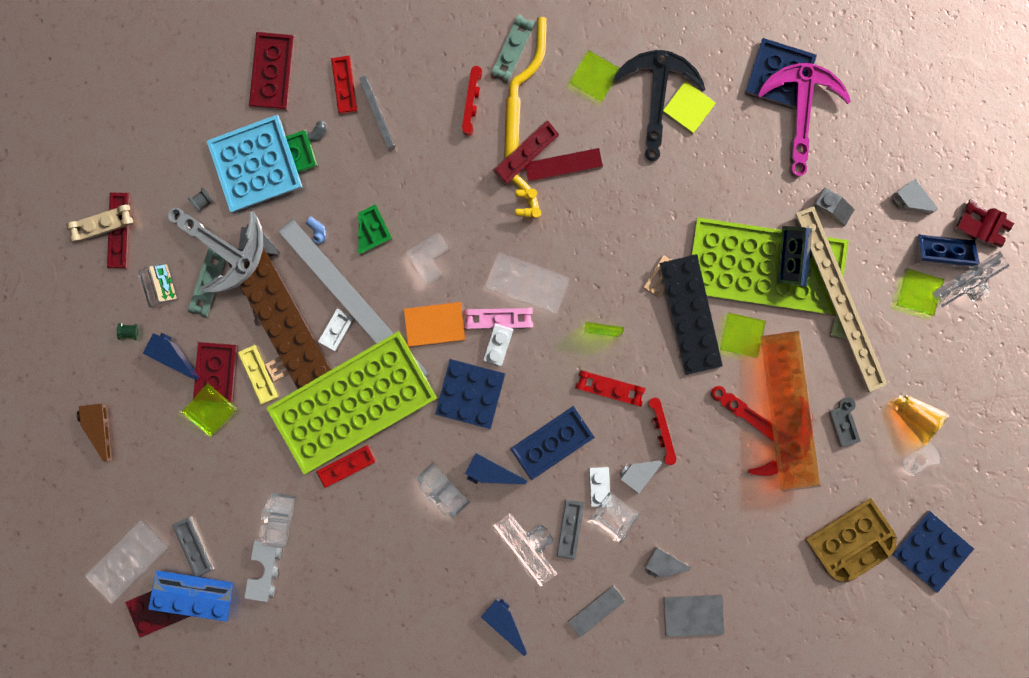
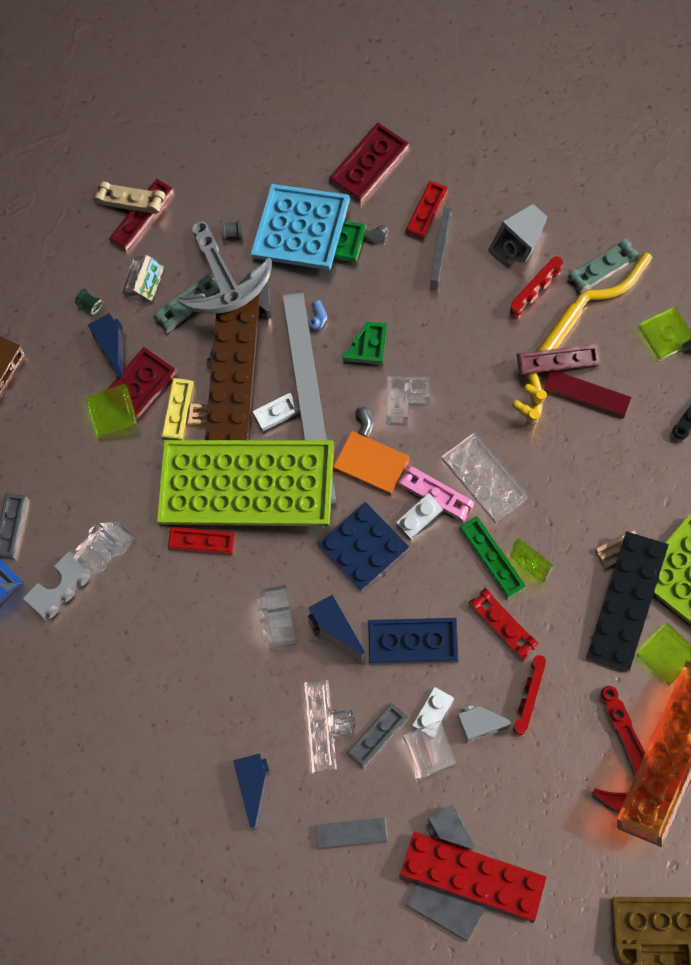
camera: 35 degrees right, 15 degrees down
none -> dark grey arm [355,407,374,438]
none -> red plate [399,831,547,923]
none -> green tile [459,516,526,600]
none -> light grey slope [488,204,548,263]

